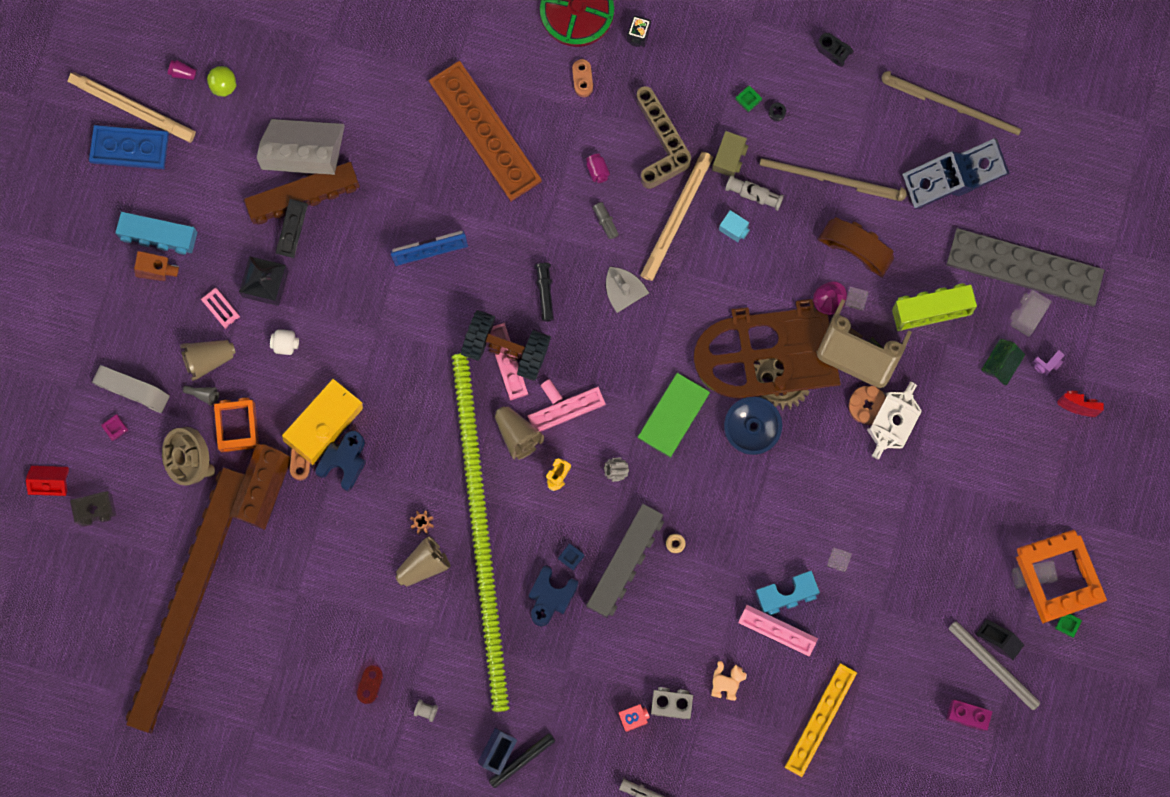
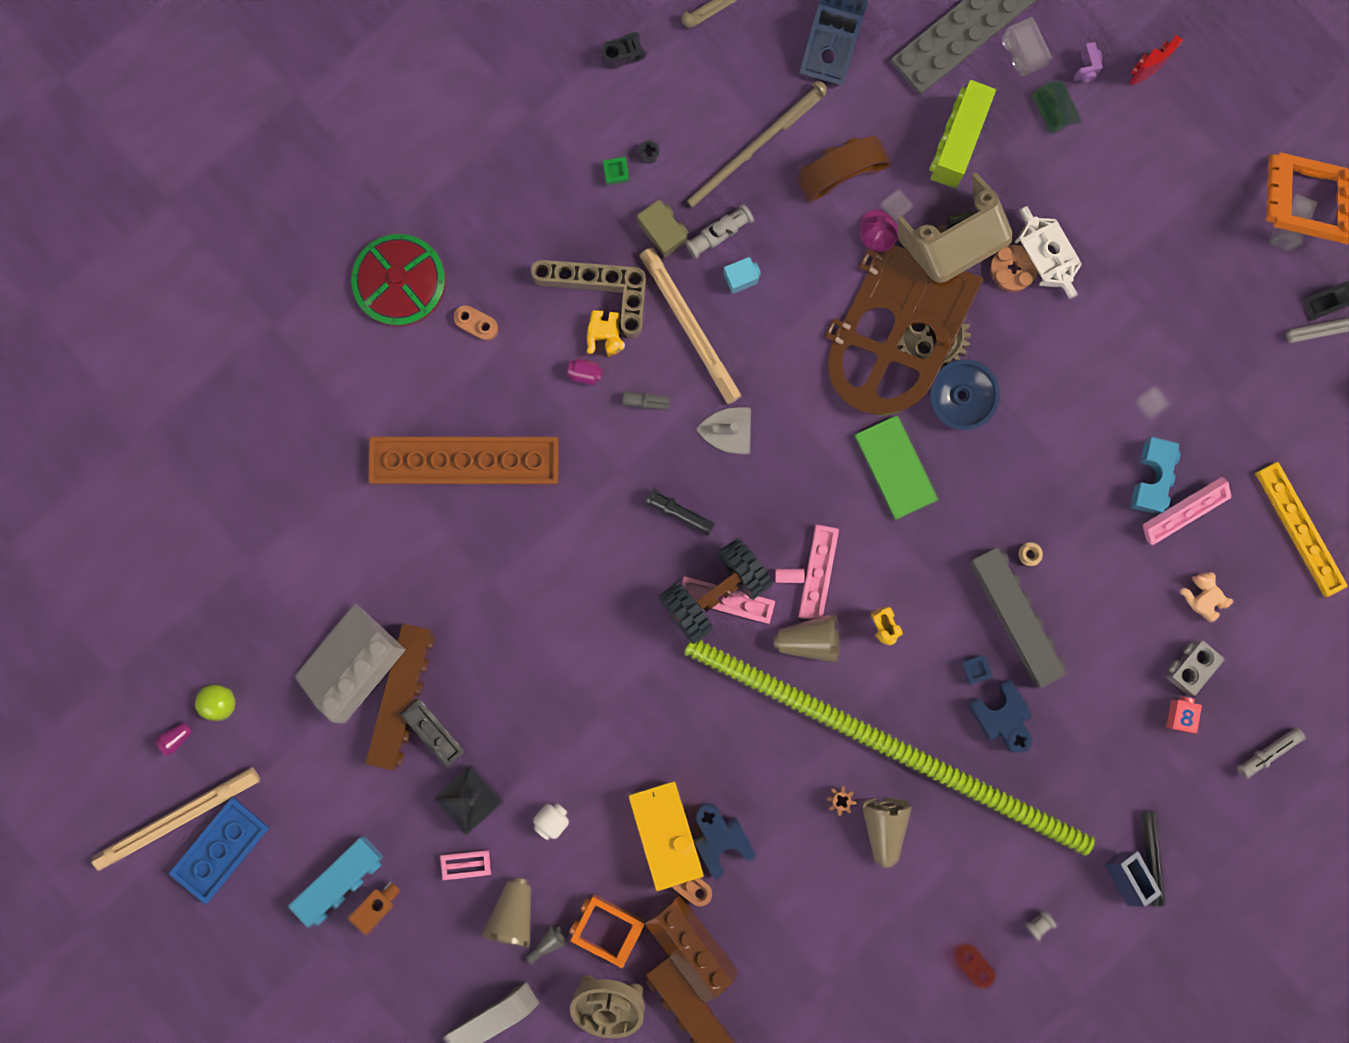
camera: 65 degrees left, 5 degrees up
blue slope [390,230,468,266] -> none
light grey gear [604,457,629,482] -> none
black brick [627,15,651,47] -> none
none -> yellow animal [586,310,625,357]

